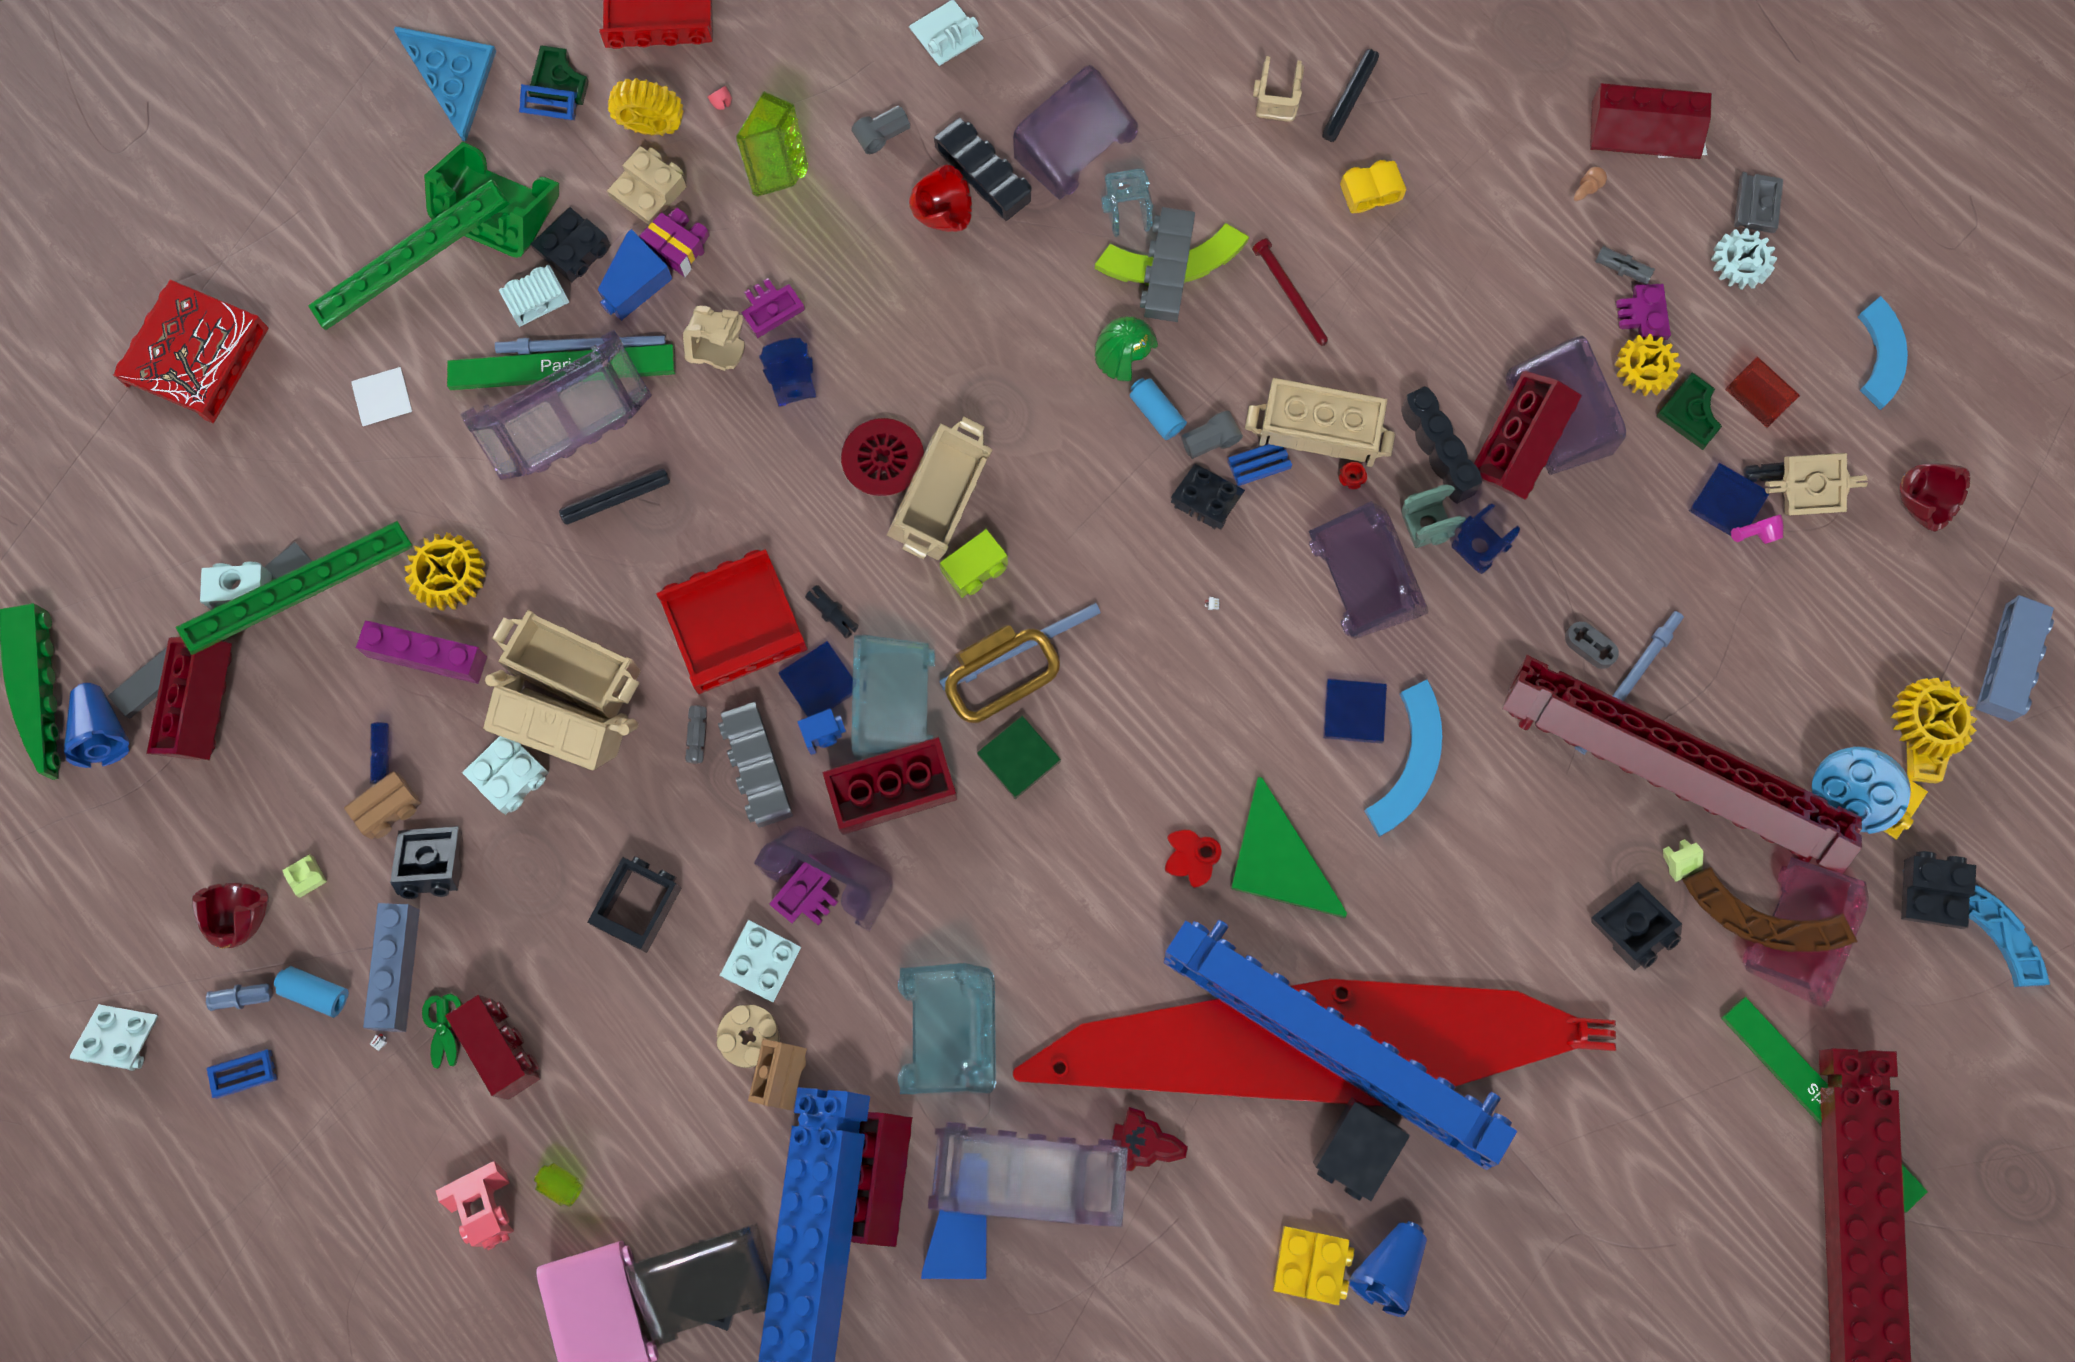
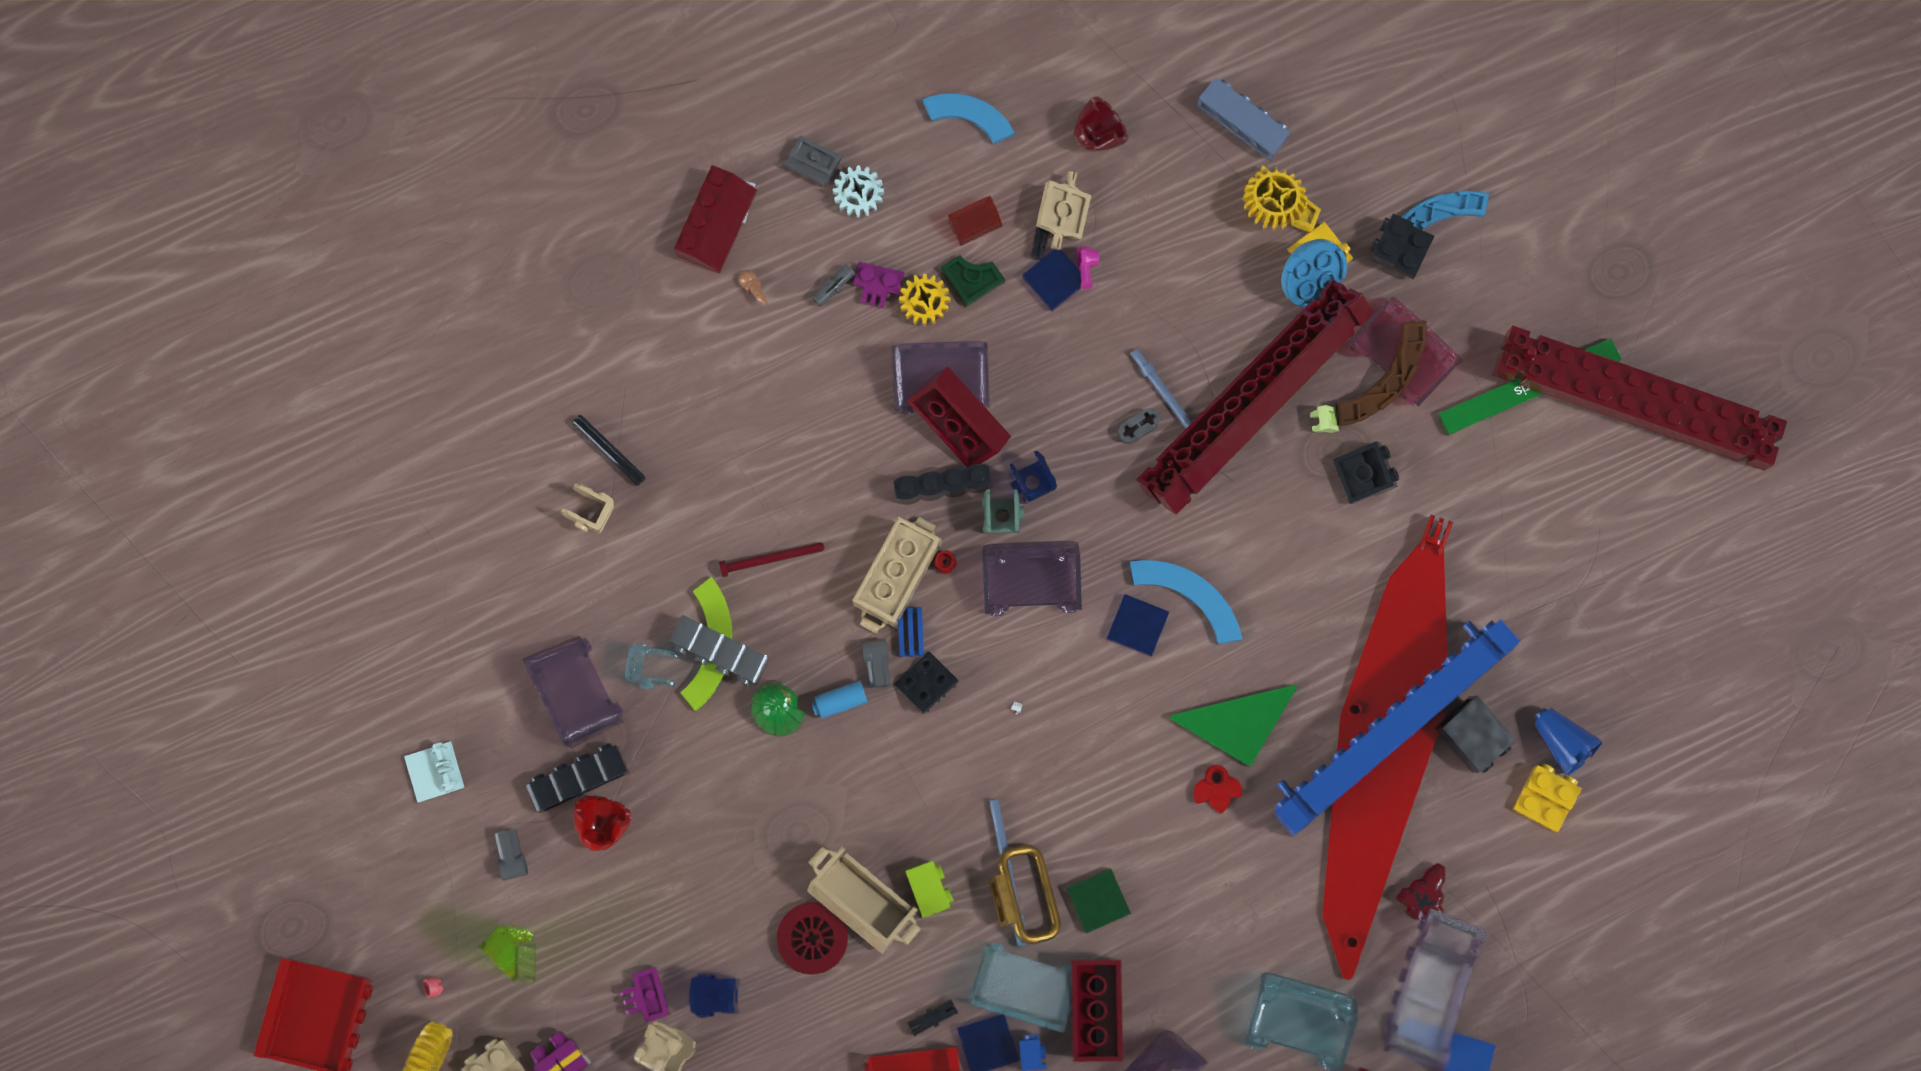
camera: 70 degrees left, 5 degrees up
yellow brick [1340,160,1407,213] -> none

